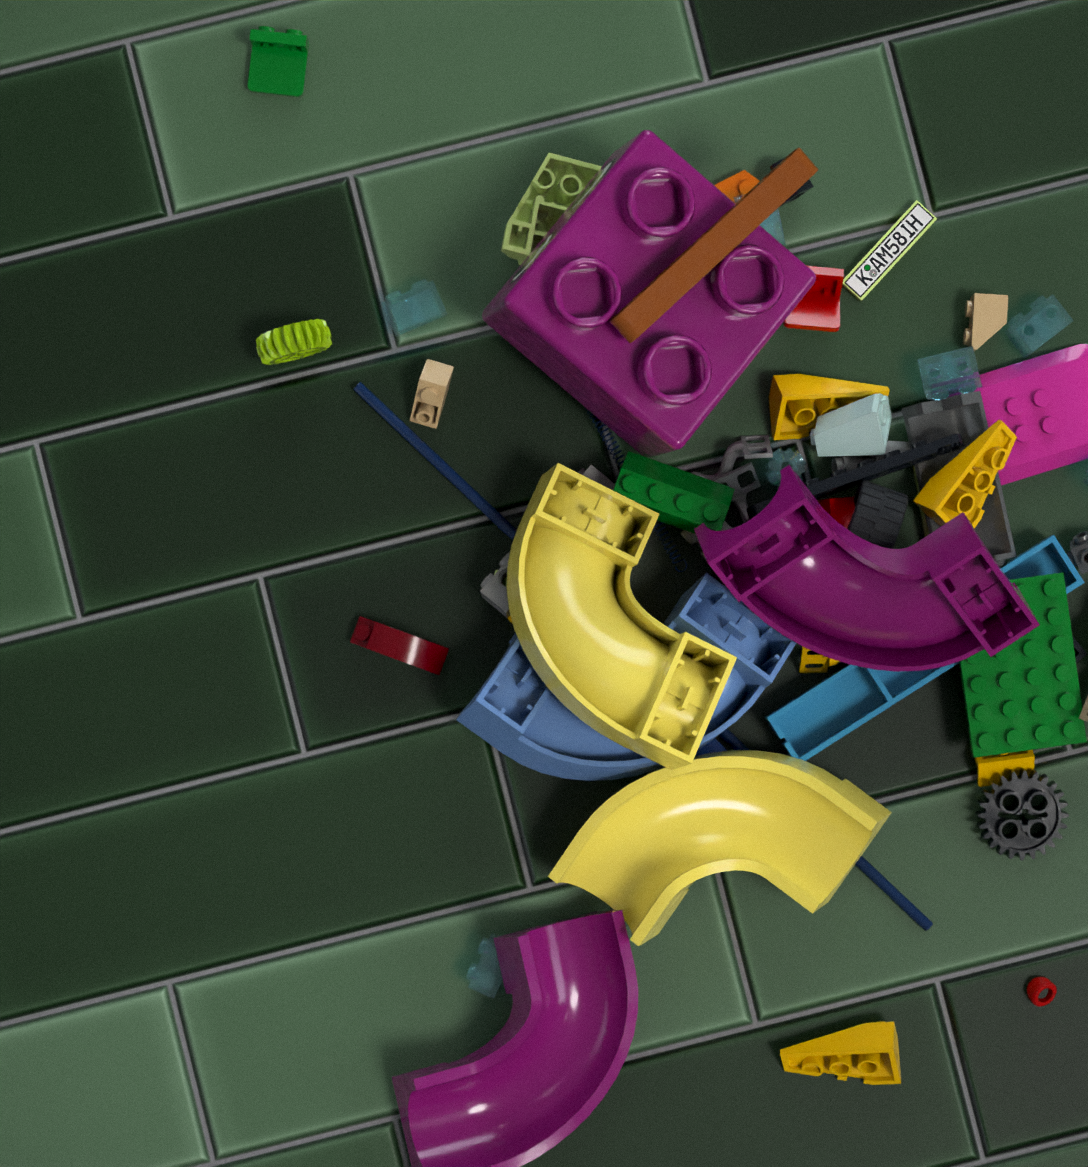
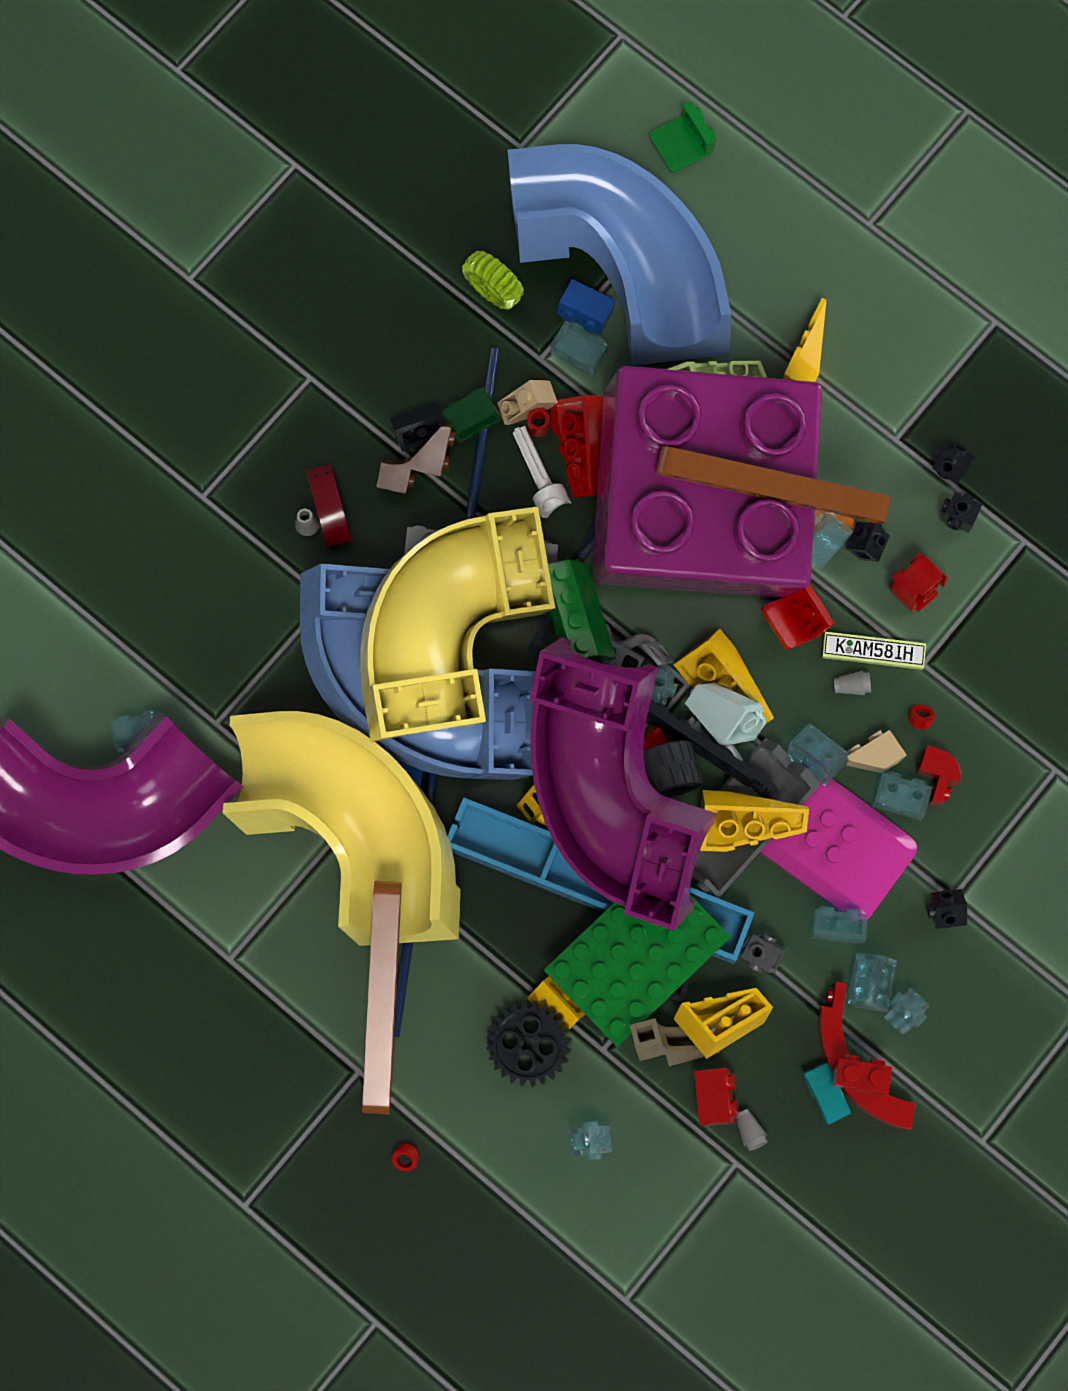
camera: 55 degrees right, 10 degrees down
yellow wedge [780,1021,901,1085] -> none
none -> light grey cone [295,508,320,536]
none -> beam [362,881,402,1115]
none -> arch [376,423,456,494]
none -> black brick [389,402,445,452]
none -> dark green brick [441,387,502,444]
none -> medium blue piece [507,144,731,366]
none -> white piece [513,426,571,518]
none -> red beam [527,408,550,437]
none -> red wedge [550,395,603,498]
none -> blue brick [557,279,616,335]
none -> yellow wedge [783,298,826,384]
none -> light grey cone [834,670,871,695]
none -> red brick [890,553,949,614]
none -> red piece [908,705,935,731]
none -> red brick [916,745,961,807]
none -> black brick [932,441,976,485]
none -> black brick [940,492,983,533]

